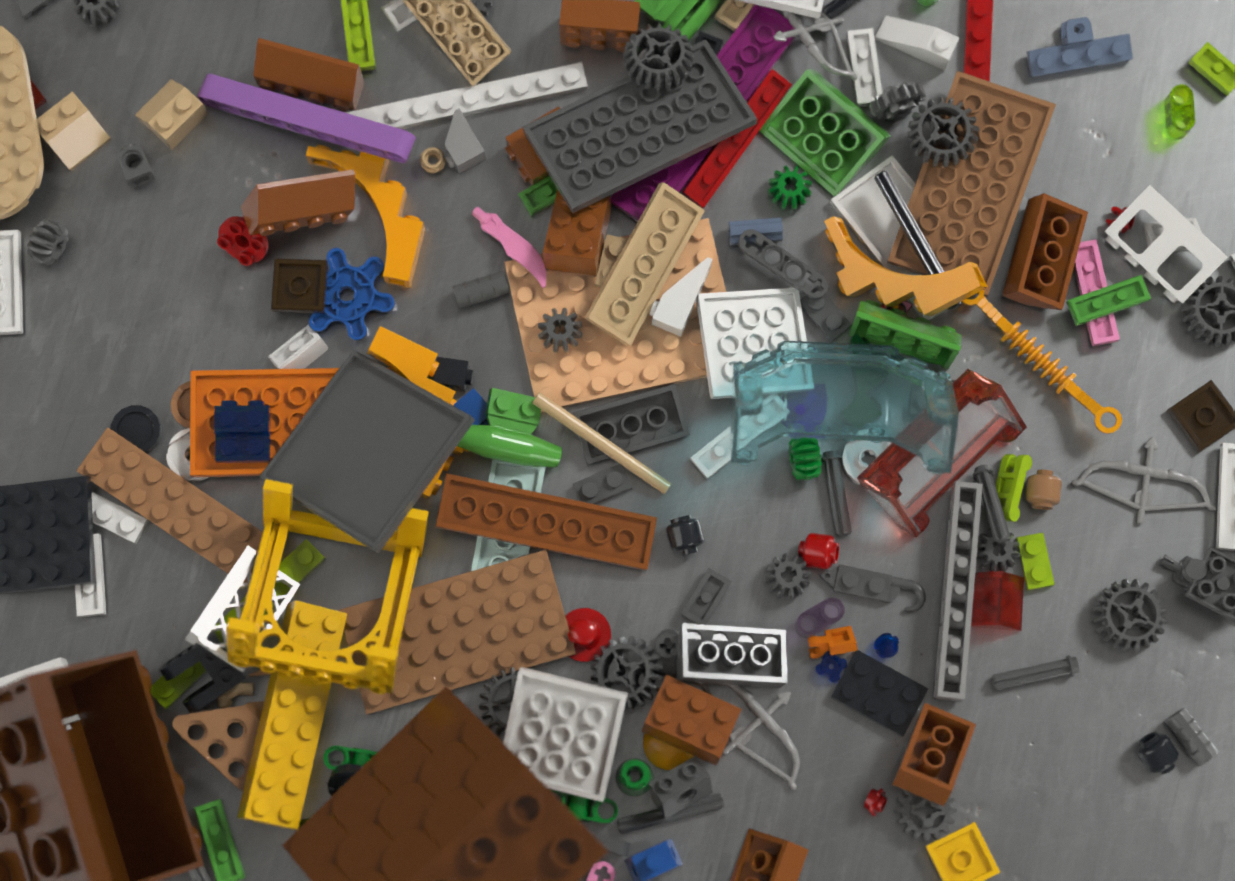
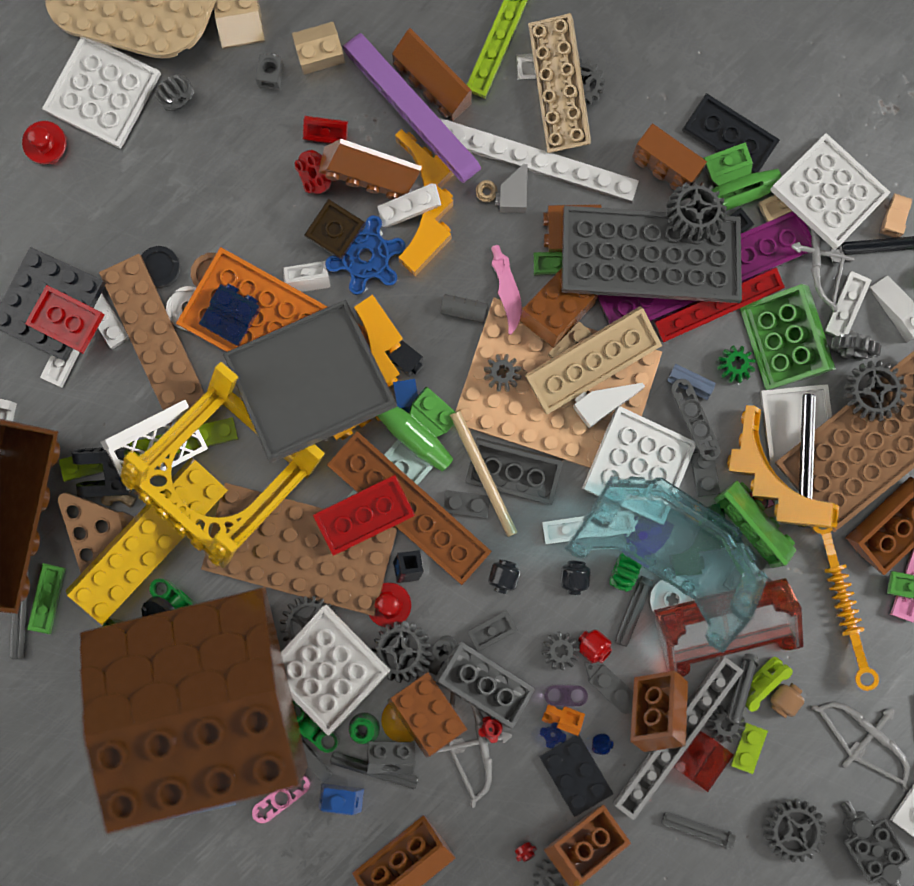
camera: 35 degrees right, 5 degrees up
none -> red plate [25,285,105,354]
none -> red plate [303,116,348,143]
none -> red plate [313,474,415,556]
none -> white plate [377,183,442,228]
none -> black brick [393,550,424,583]
none -> red plate [478,716,503,743]
none -> black head [560,560,591,595]
none -> dark orange brick [630,670,688,752]

